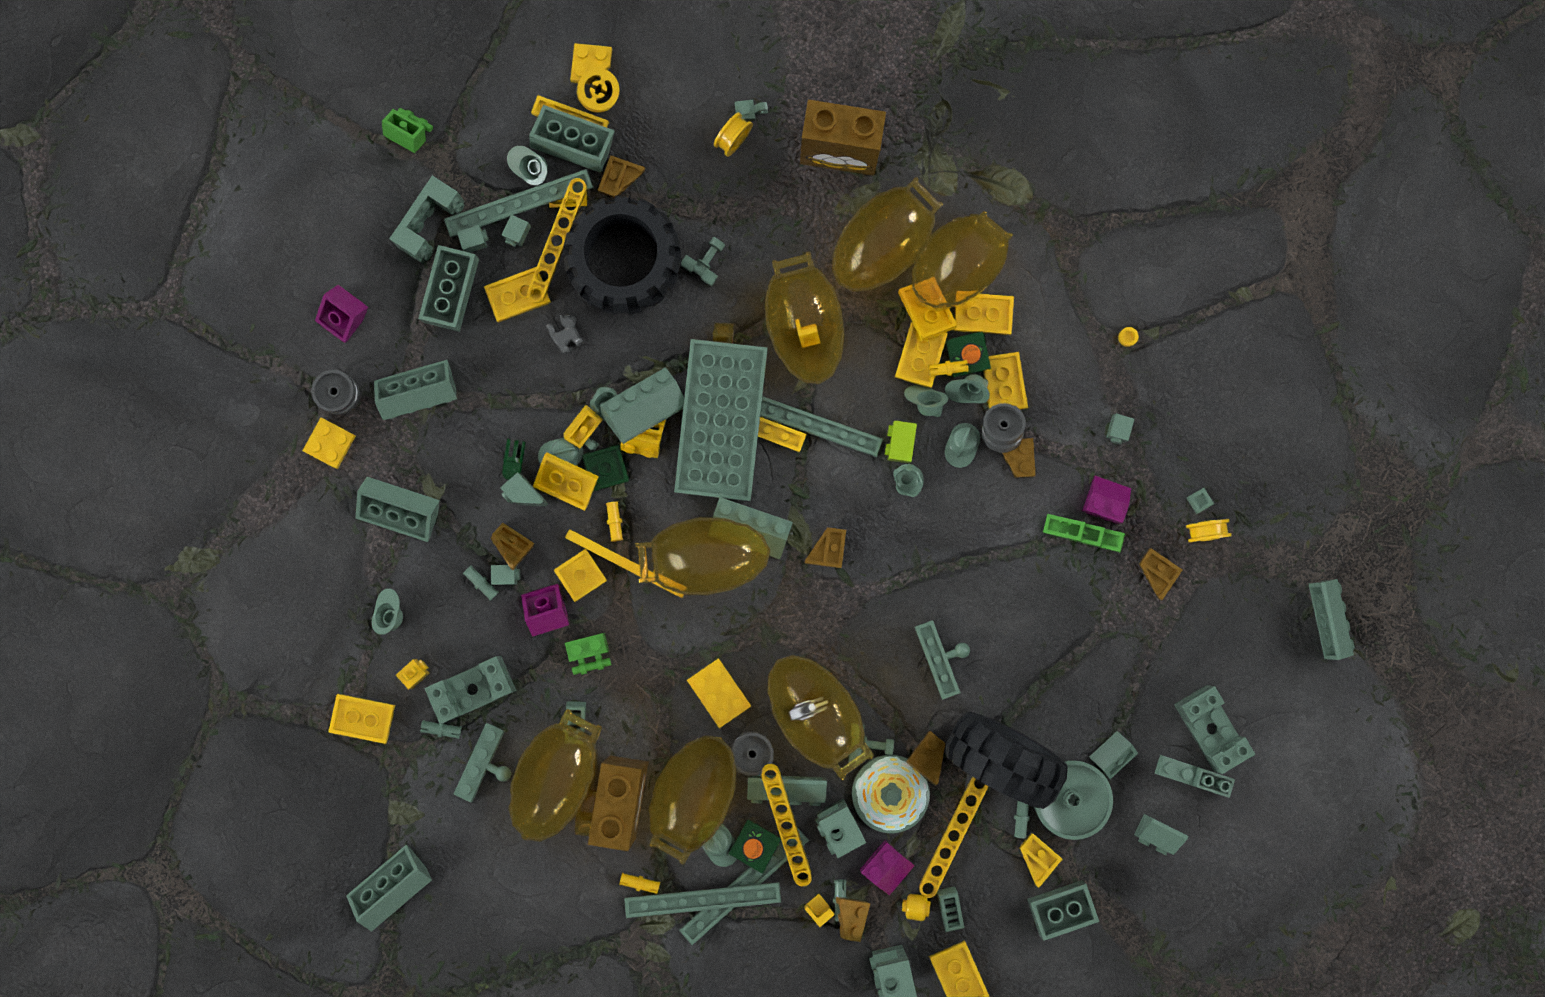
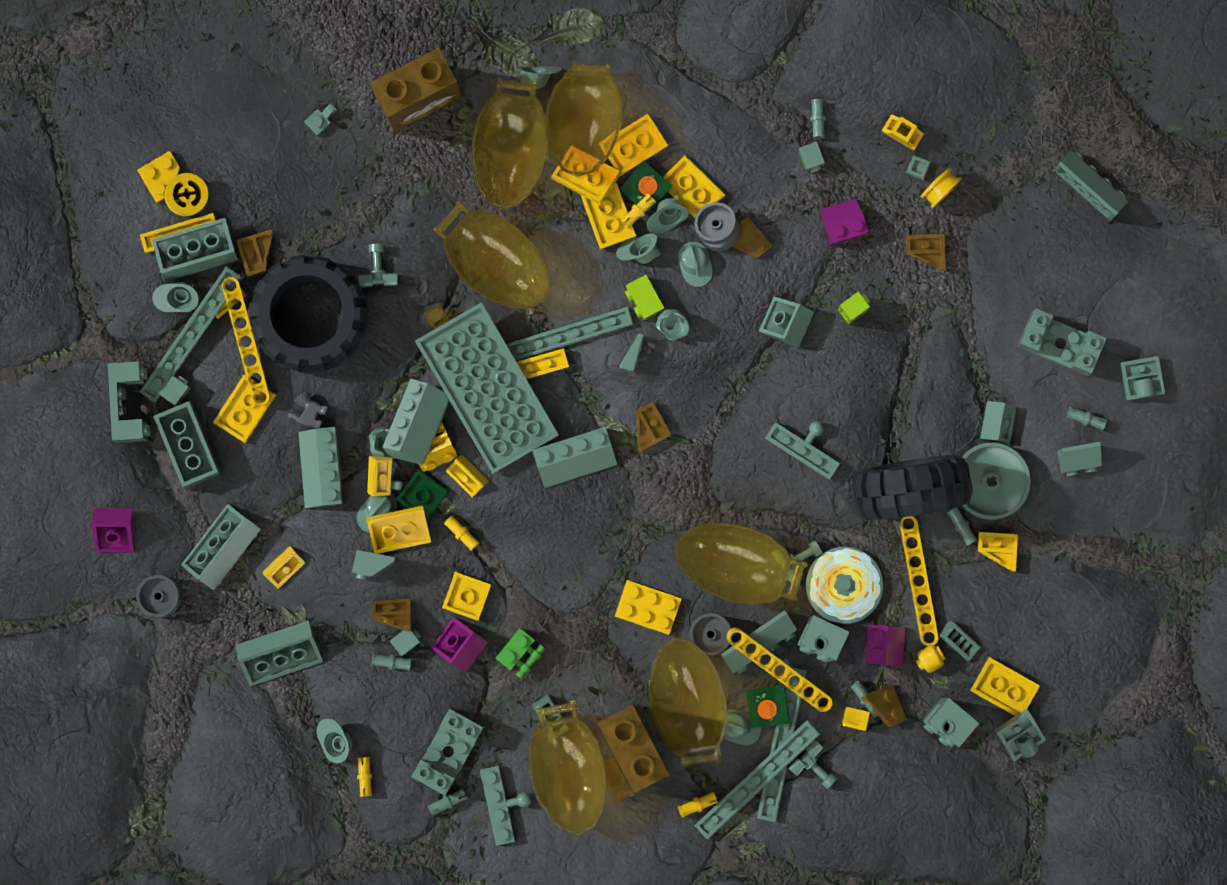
camera: 30 degrees left, 0 degrees up
yellow plate [302,418,356,469] -> none
yellow plate [328,694,395,744] -> none
bright green brick [382,108,433,153] -> none
yellow brick [396,659,429,690] -> none
sand green brick [502,215,531,247] -> none
dark green arm [502,438,526,480] -> none
yellow beam [565,529,687,598] -> none
clear yellow windscreen [636,517,771,595] -> none
yellow wheel [713,112,753,157] -> none
flat silver piece [788,697,828,721] -> none
yellow panel [795,319,821,348] -> none
pearl gold wing [906,731,945,786] -> none
sand green brick [1027,880,1099,941] -> none
bright green slope [1043,514,1125,553] -> none
yellow tile [1118,327,1139,347] -> none
sand green slope [1155,755,1235,798] -> none
none -> yellow slope [263,546,306,589]
none -> sand green slope [298,427,343,508]
none -> yellow pin [357,757,373,797]
none -> yellow slope [446,455,489,498]
none -> sand green piece [515,66,561,89]
none -> sand green slope [619,333,644,373]
none -> sand green slope [759,297,814,347]
none -> sand green bar [788,740,837,789]
none -> sand green pin [810,99,826,139]
none -> lime brick [837,292,870,325]
none -> yellow brick [881,114,924,151]
none -> sand green pin [1066,406,1107,431]
none -> sand green plate [1120,356,1165,401]

